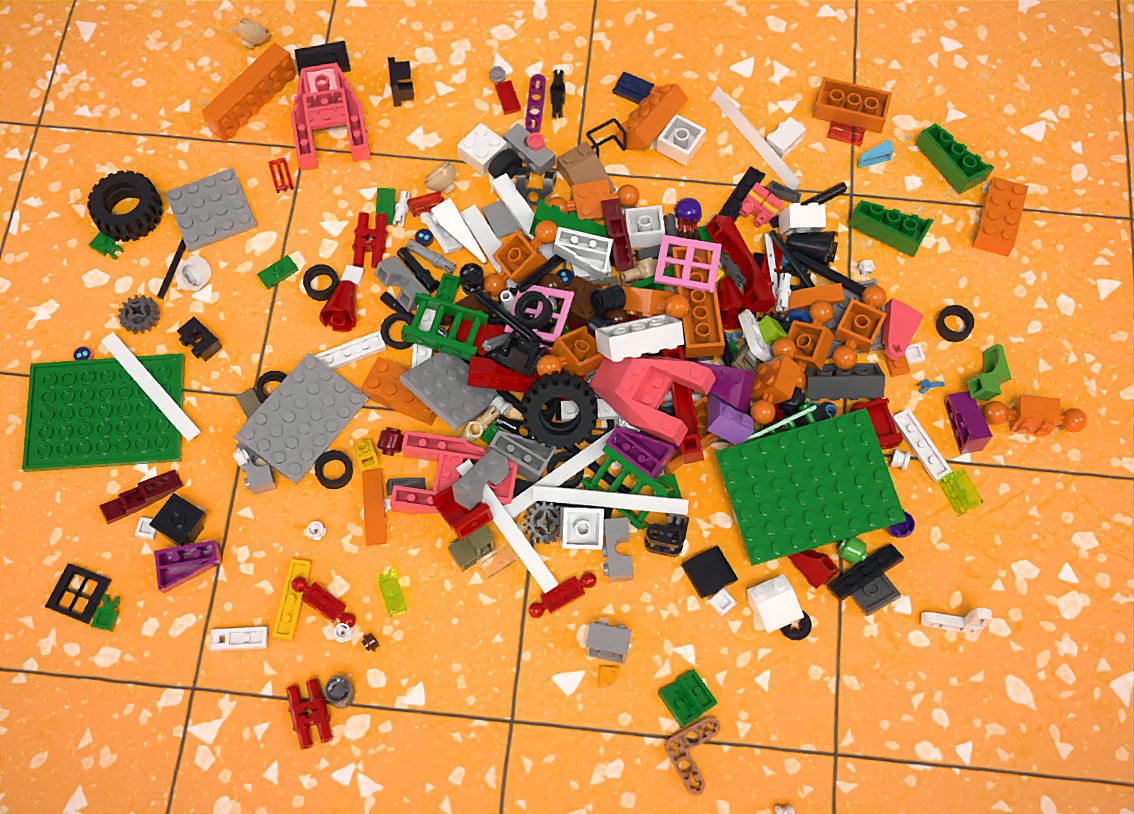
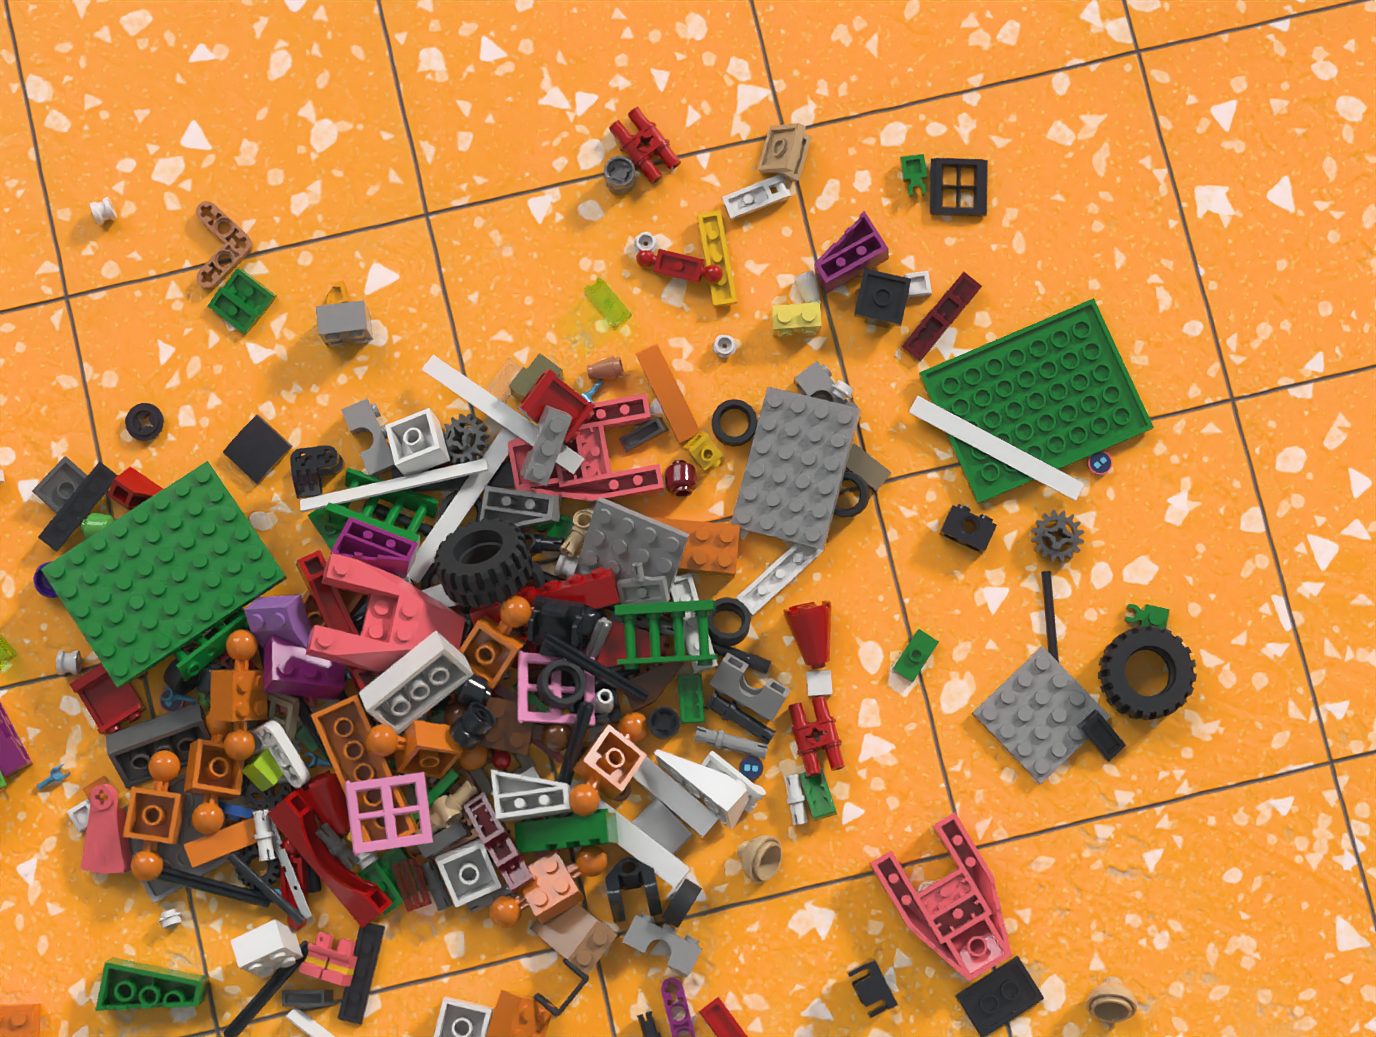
camera: 160 degrees right, 15 degrees up
white piece [175,256,211,291] -> none
orange brick [202,42,296,142] -> none
clear red tile [268,157,294,194] -> none
black tyre [303,264,339,301] -> none
reddish brown plate [361,633,379,652] -> none
clear red tile [407,191,444,217] -> none
white brick [457,123,508,177] -> none
coral tile [527,132,545,151] -> none
red plate [528,572,597,619] -> none
dark blue tile [556,269,574,287] -> none
dark purple hair [674,197,702,226] -> none
white tile [708,588,737,617] -> none
white slope [747,574,804,634] -> none
black cone [786,231,839,268] -> none
white plate [892,408,953,483] -> none
black tyre [936,305,975,343] -> none
none -> dark azure hand [581,379,604,403]
none -> nougat cone [587,356,624,379]
none -> light grey plate [616,562,670,605]
none -> tan bracket [757,123,811,182]
none -> light yellow brick [771,302,822,337]
none -> white cone [794,270,821,303]
none -> black tile [1078,709,1126,762]

